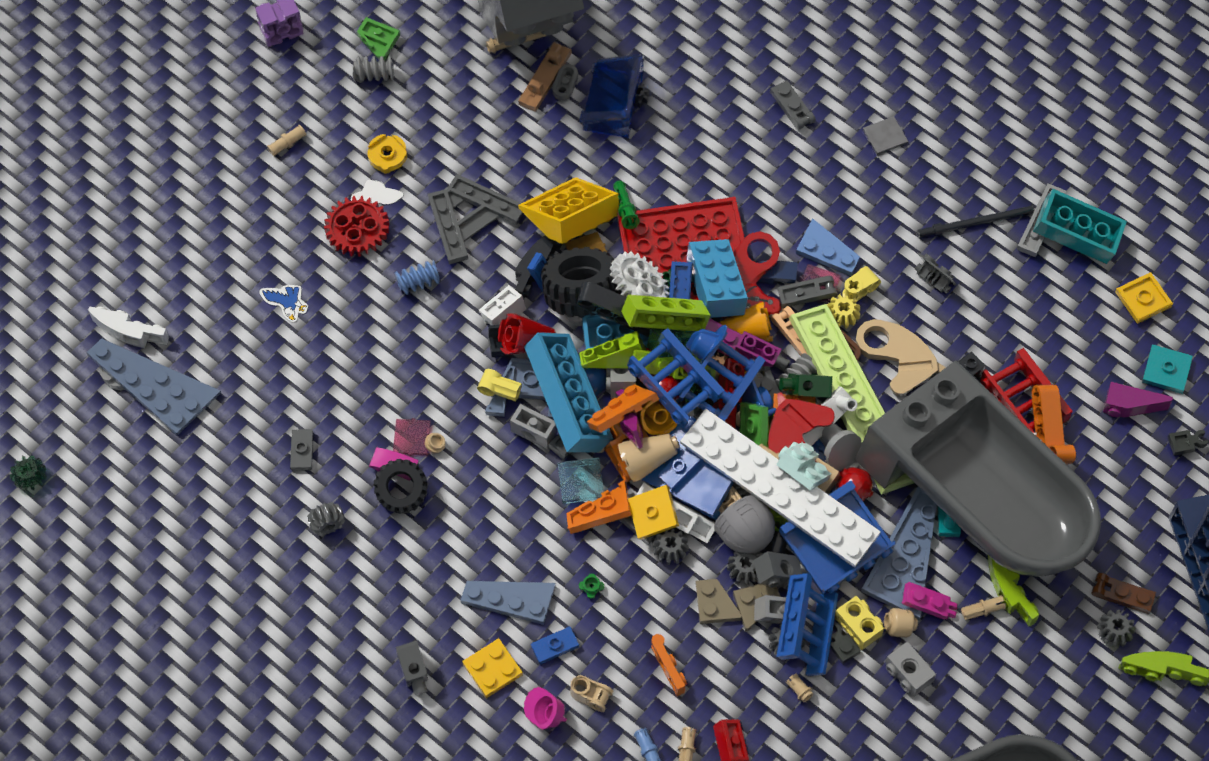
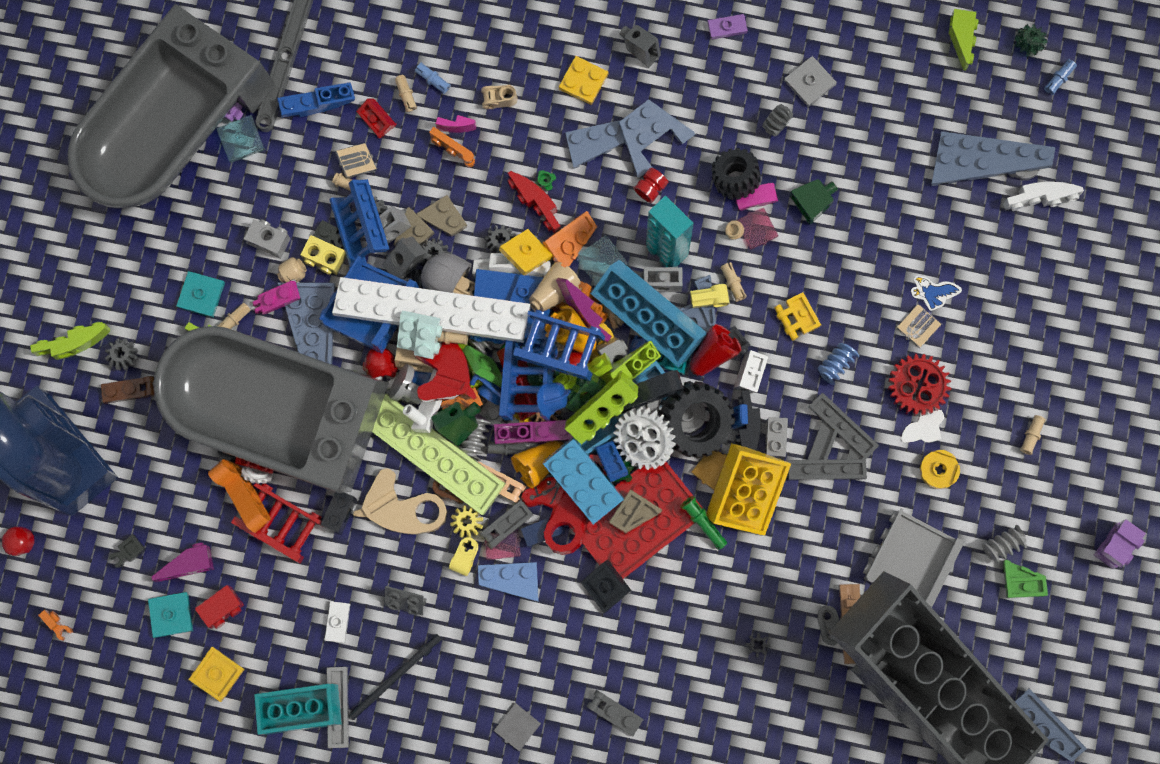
camera: 155 degrees right, 15 degrees up
dark grey plate [290,429,314,471] -> none
dark pink piece [524,687,567,730] -> none
blue plate [530,626,579,665] -> none
clear blue windscreen [580,54,644,138] -> none
orange wing [587,384,659,433] -> none
none -> teal plate [176,271,225,318]
none -> red brick [195,585,244,629]
none -> white plate [325,601,351,643]
none -> piece [335,143,377,179]
none -> dark pink slope [435,115,477,133]
none -> red slope [507,171,561,234]
none -> black plate [581,560,632,613]
none -> dark tan wing [609,490,662,534]
none -> sand blue wing [618,100,695,178]
none -> red wheel [633,168,668,203]
none -> teal brick [646,195,693,267]
none -> medium lavender plate [708,14,748,40]
none -> tan pin [720,262,747,302]
none -> light grey brick [765,417,788,460]
none -> yellow plate [774,292,821,341]
none -> light grey plate [784,56,837,107]
none -> dark green torso [789,179,838,225]
none -> light grey panel [863,508,965,607]
none -> piece [896,304,942,348]
none -> lime slope [949,9,978,71]
none -> medium blue pin [1044,59,1077,95]

